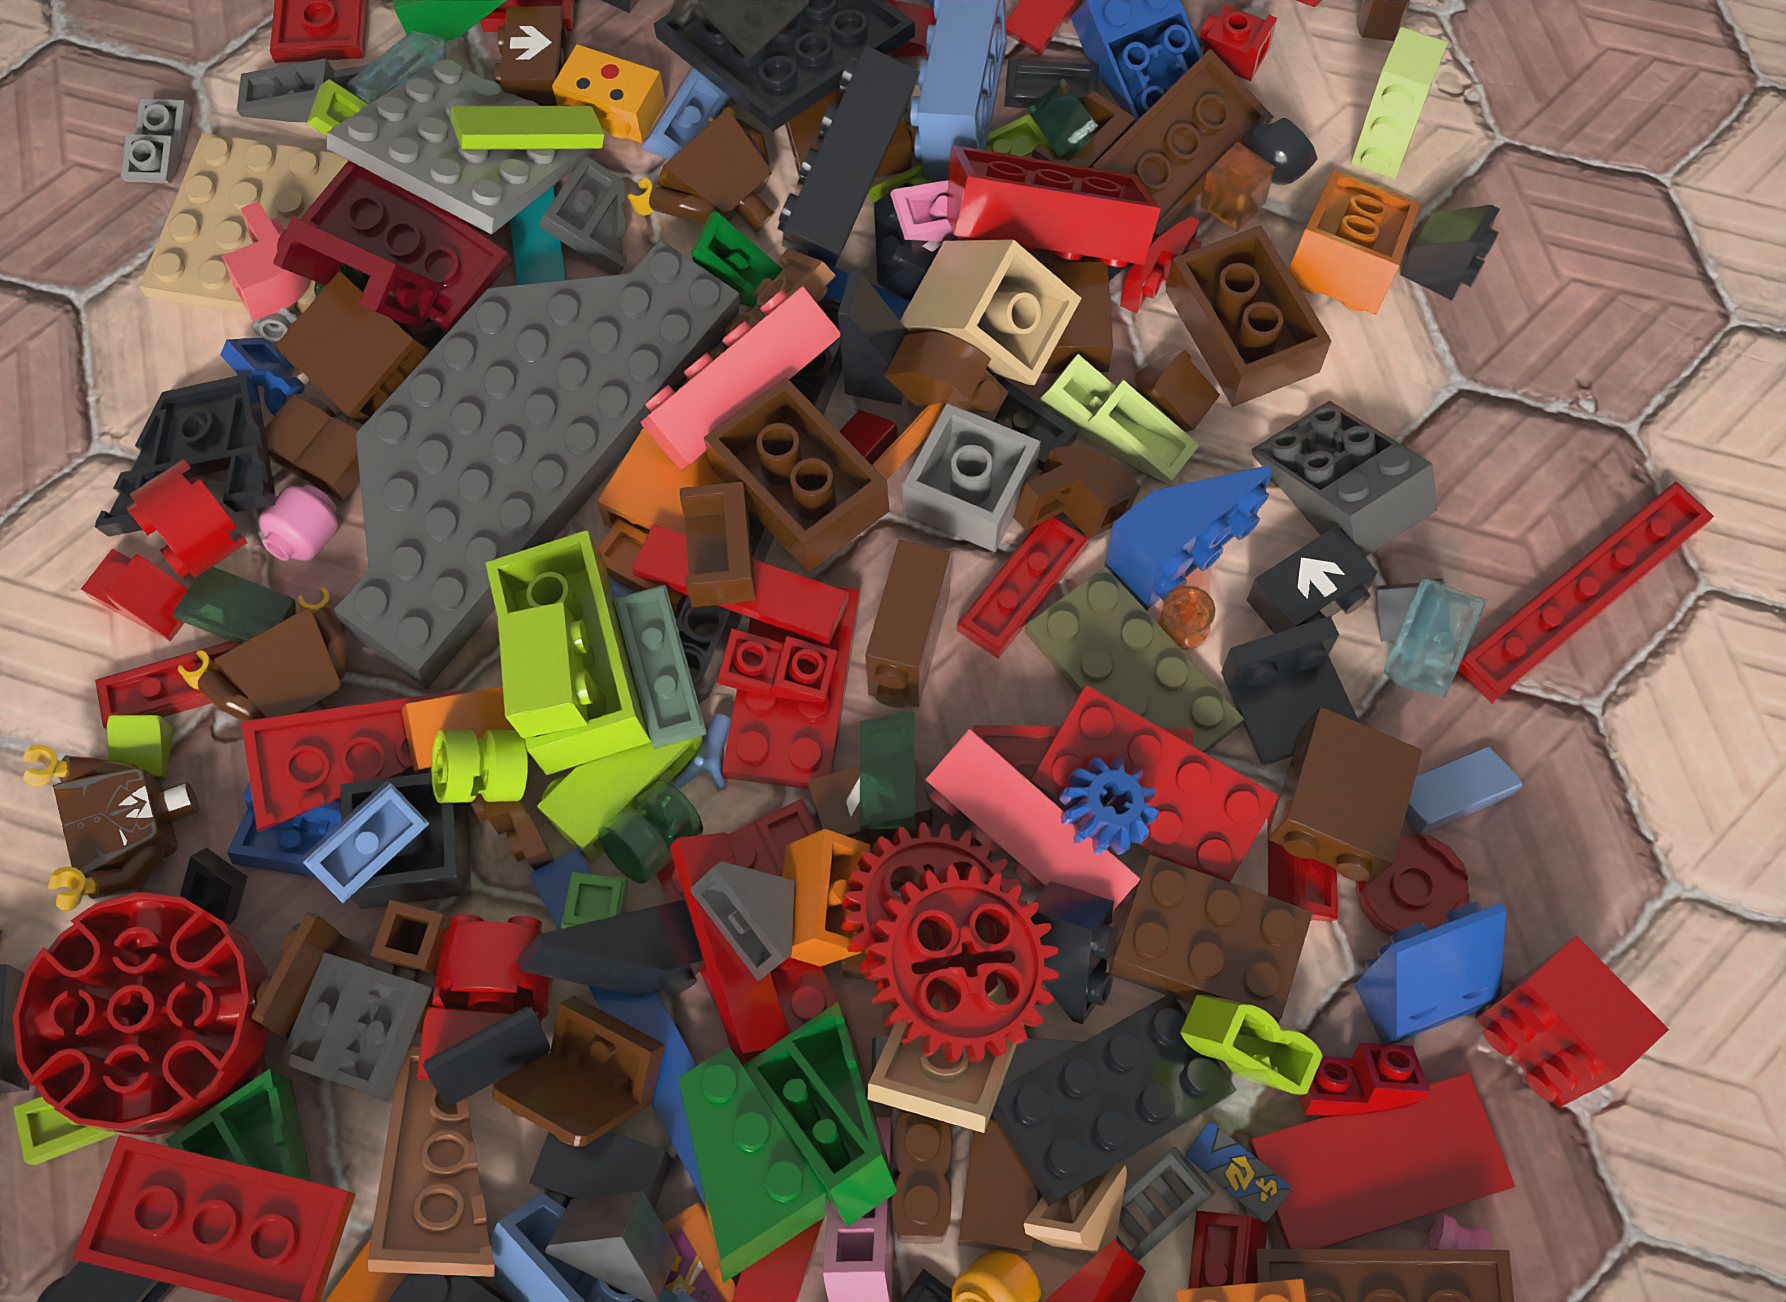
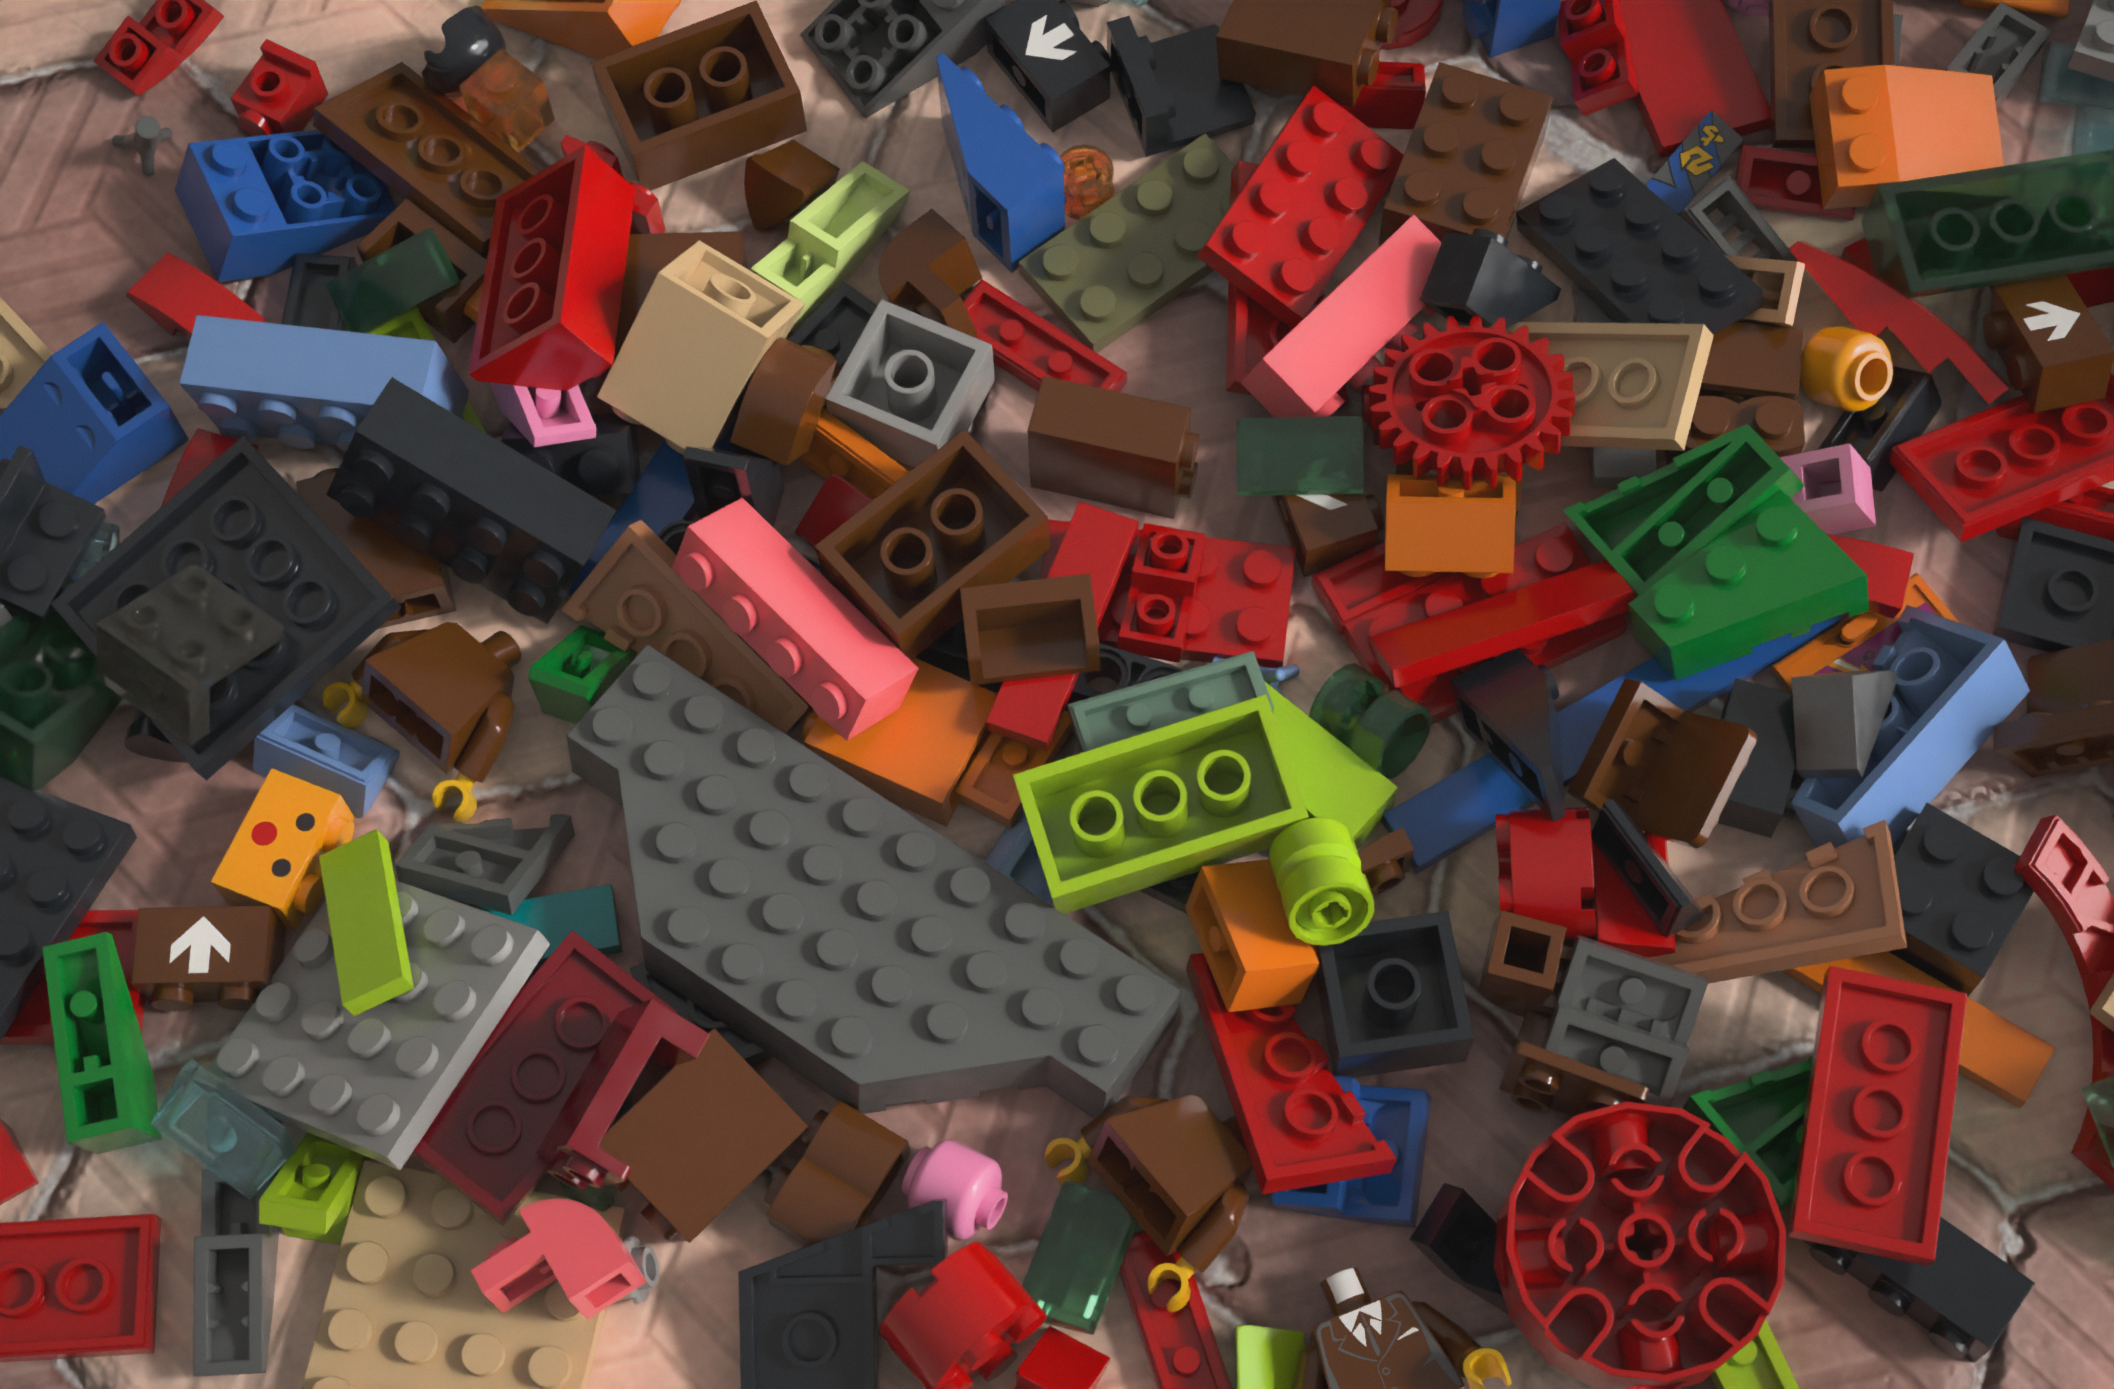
camera: 90 degrees left, 0 degrees up
blue plate [220,338,305,416] -> none
medium blue slope [301,781,429,903] -> none
lime brick [498,602,594,738] -> none
bright green tile [561,872,629,928] -> none
flat silver slope [689,861,795,981] -> none
red gear [865,865,1059,1063] -> none
blue gear [1059,757,1159,855] -> none
lime brick [1180,995,1323,1095] -> none

